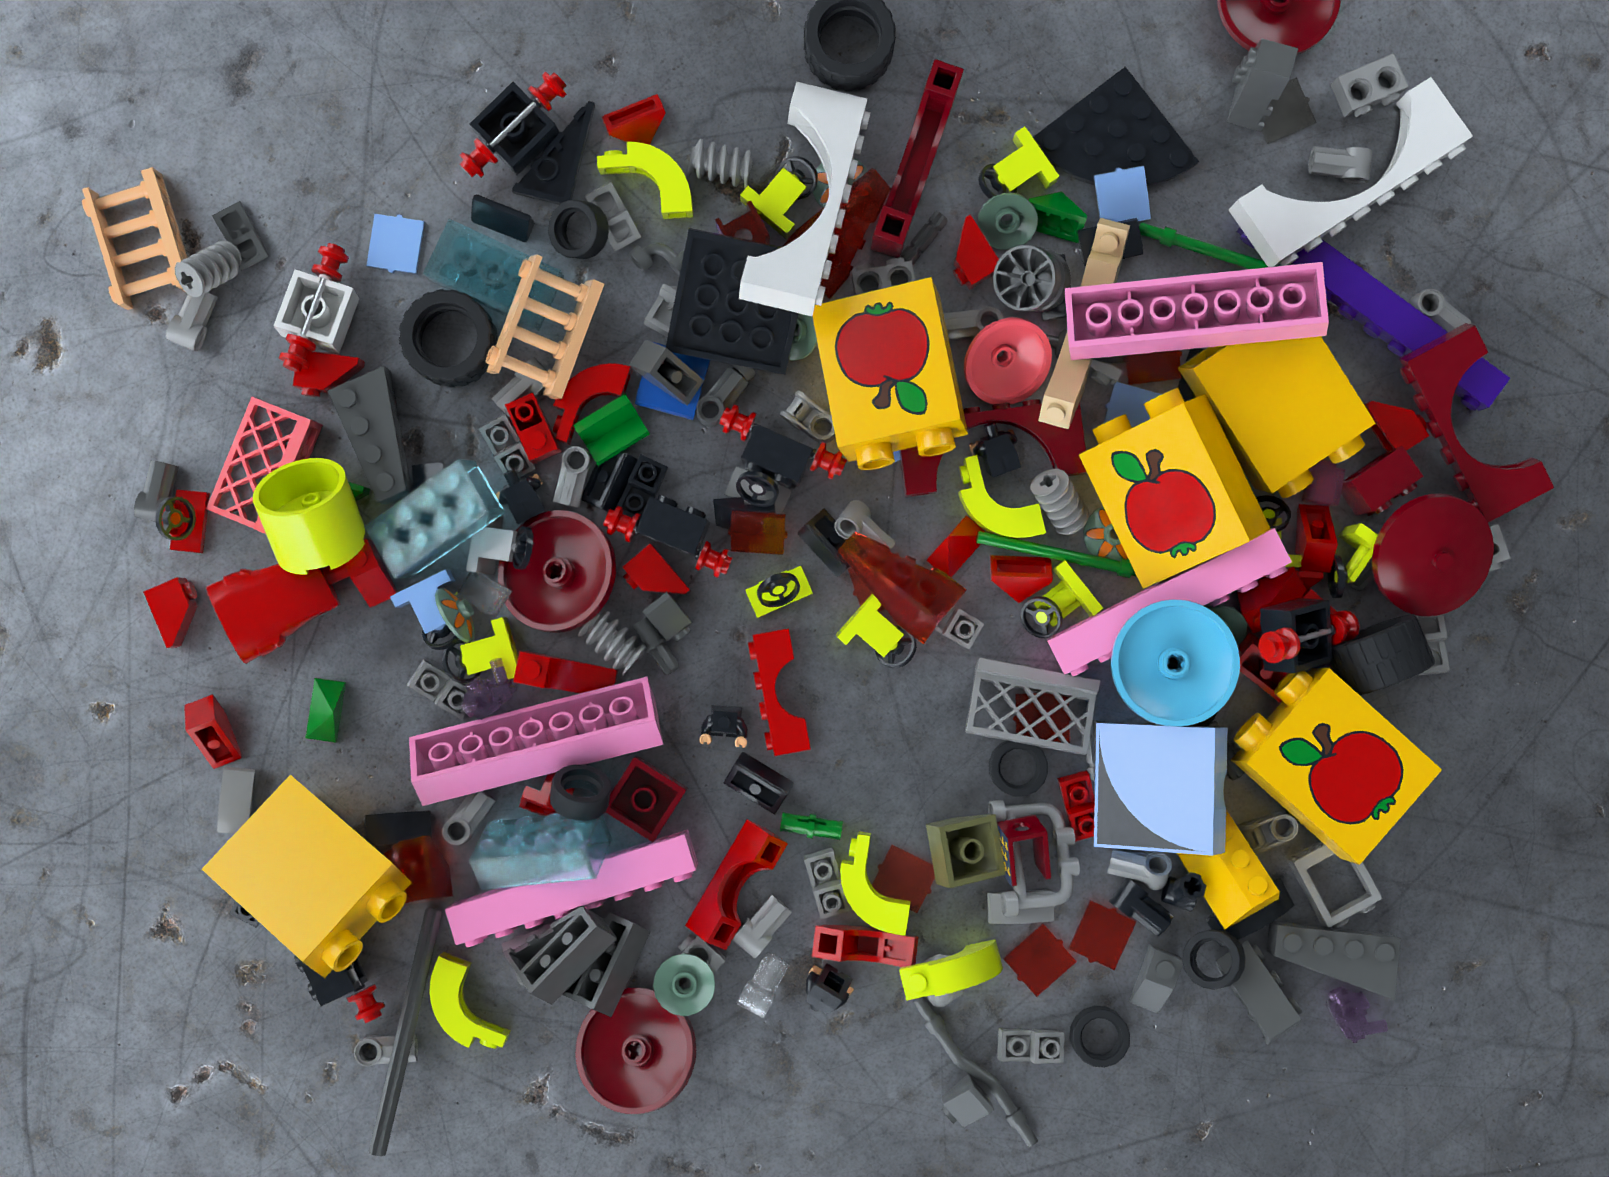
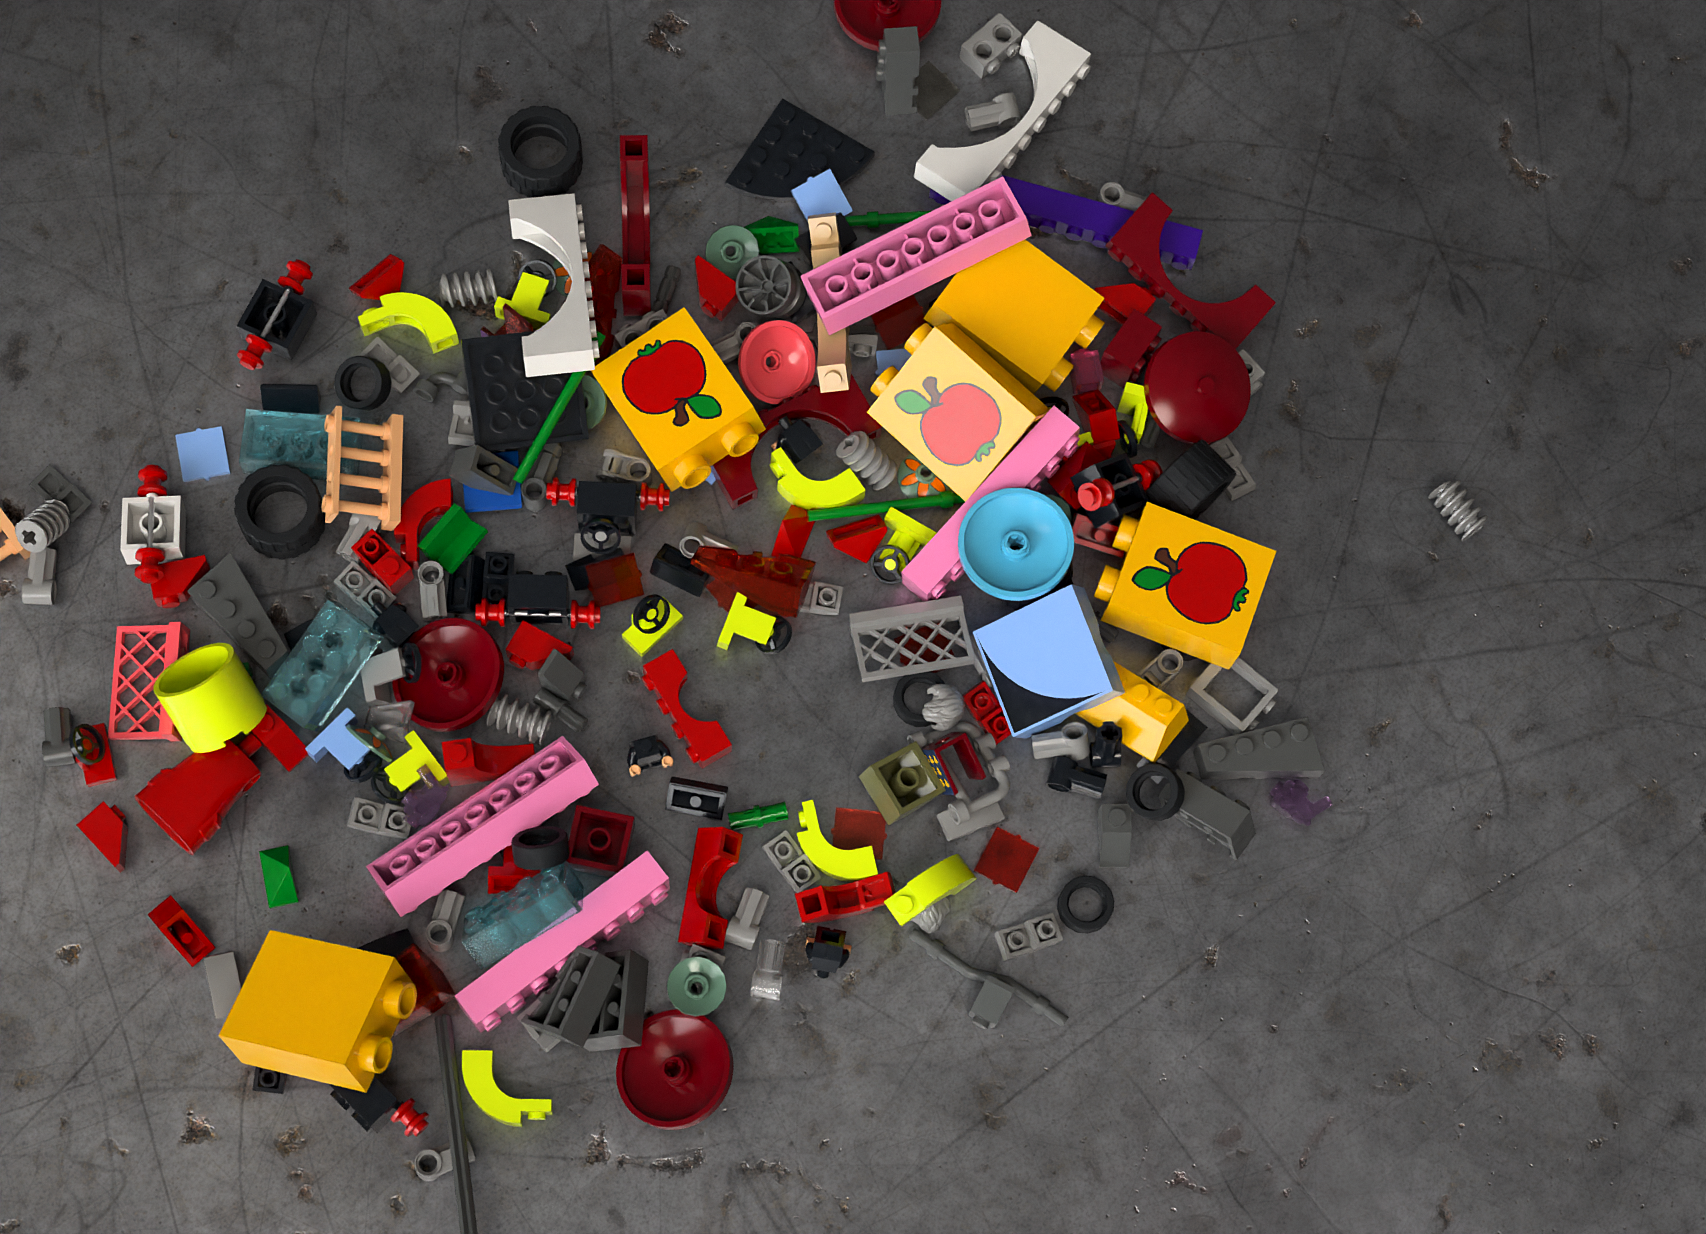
camera: 25 degrees left, 15 degrees down
black wing [512,101,595,205] -> none
neon yellow piece [978,126,1059,199] -> none
clear red piece [1068,900,1136,970] -> none
none -> green bar [513,331,606,484]
none -> light grey hair [922,684,965,731]

